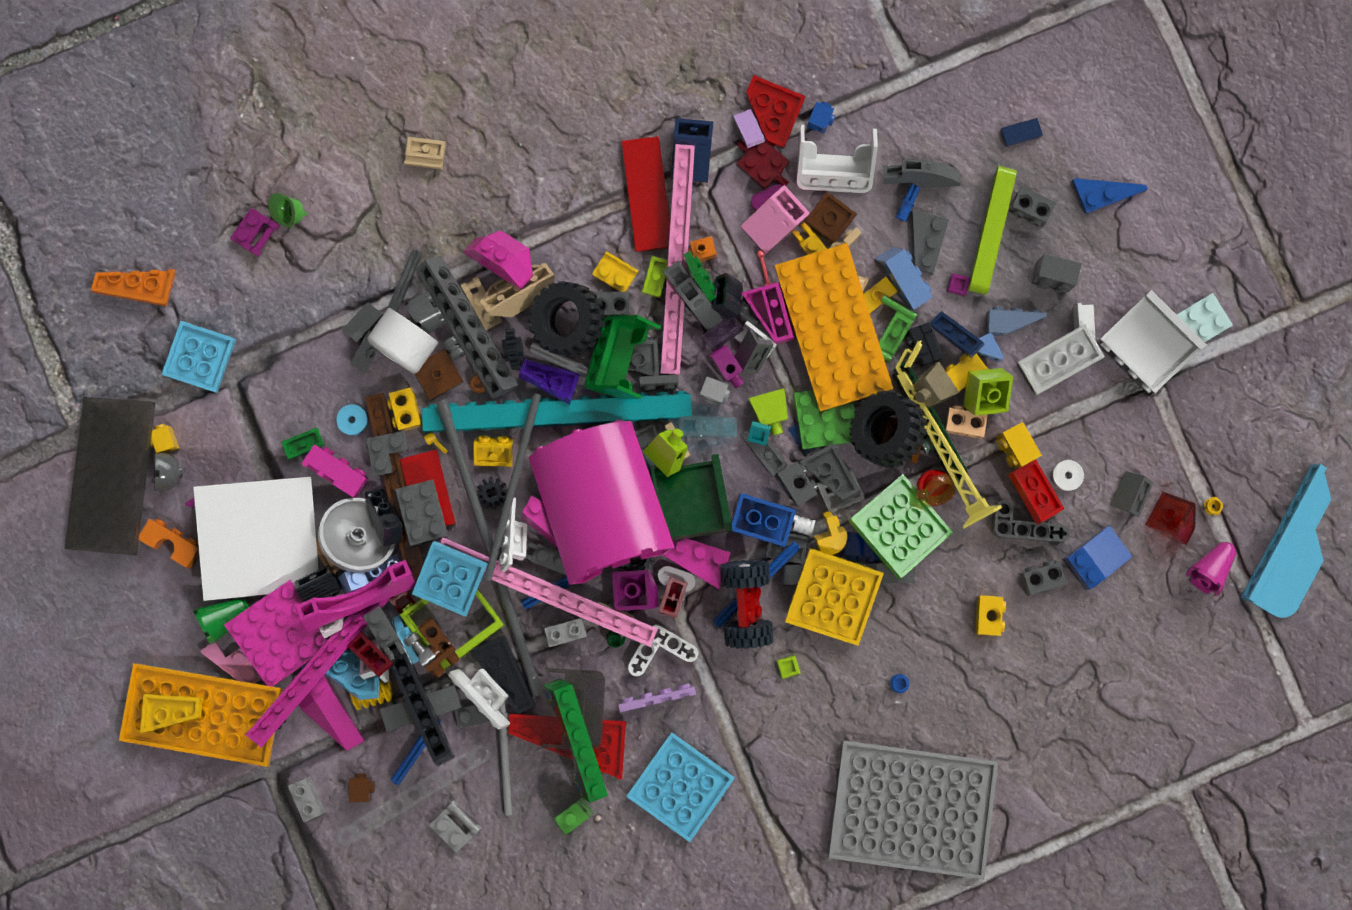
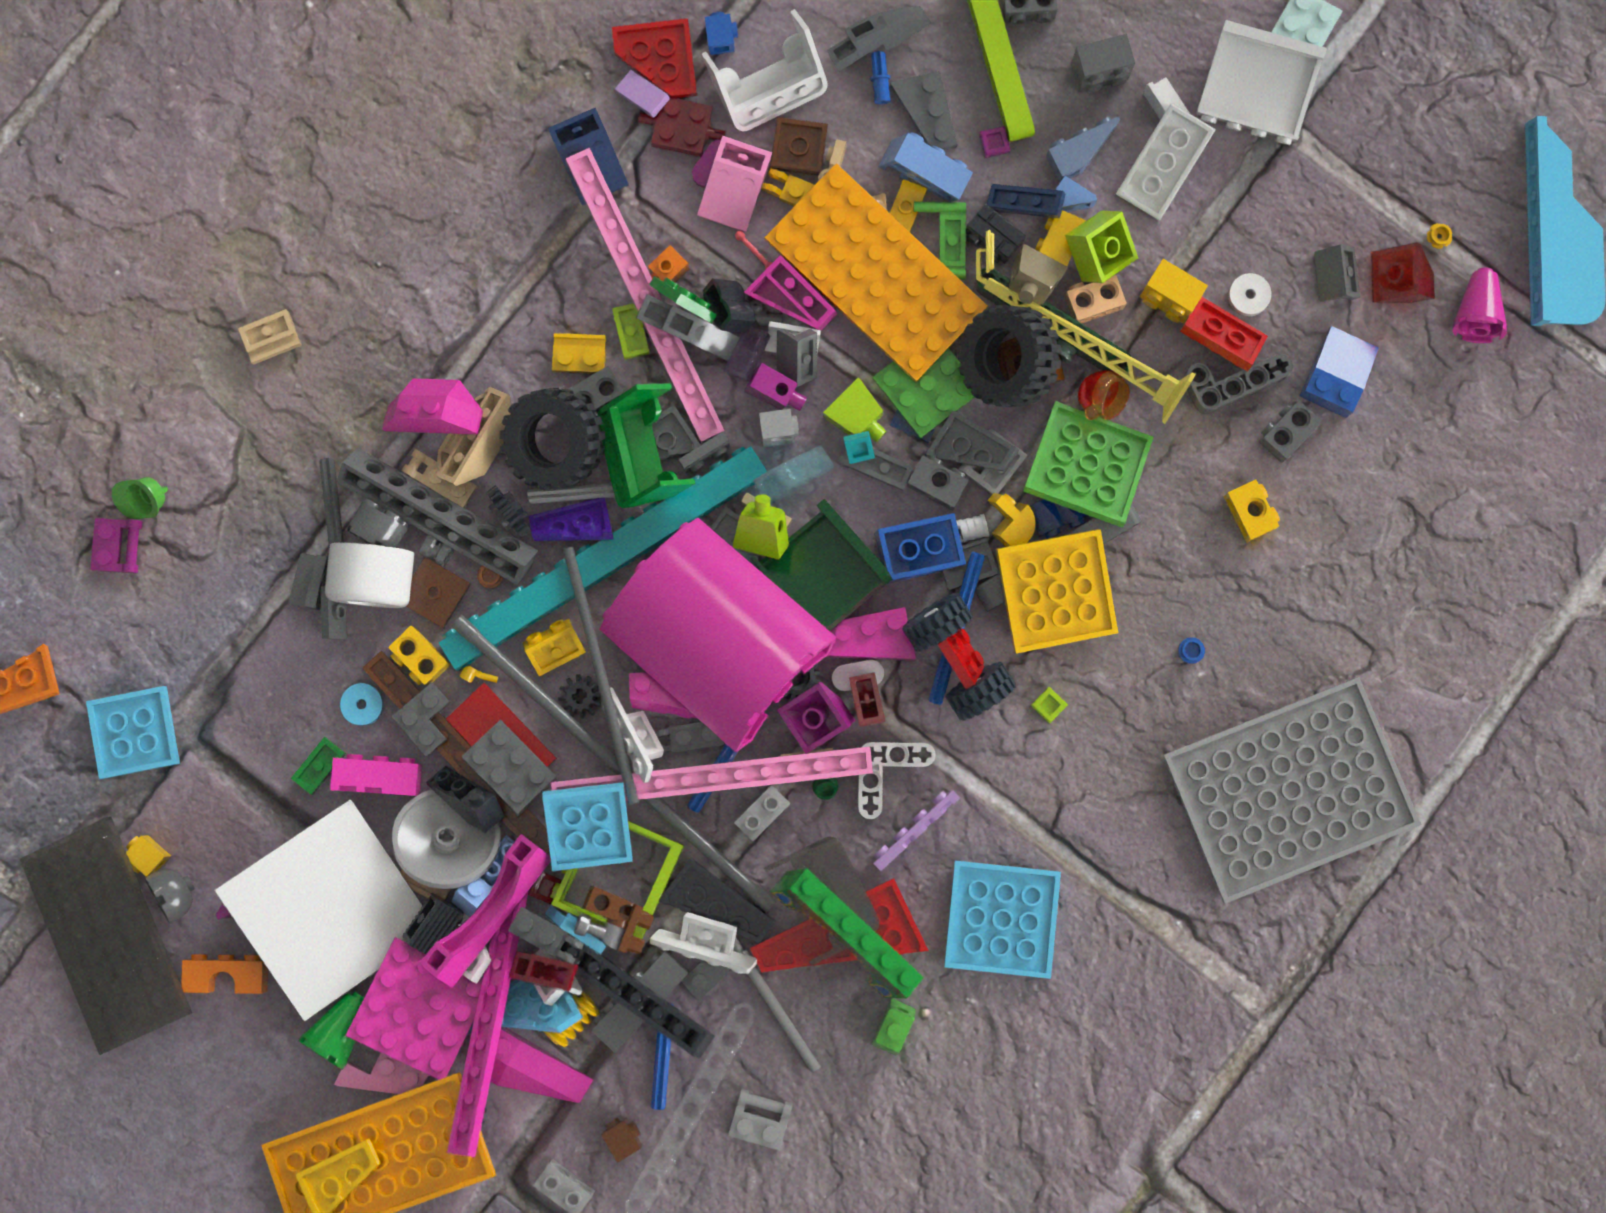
camera: 25 degrees left, 0 degrees up
red tile [622,136,670,252] -> none

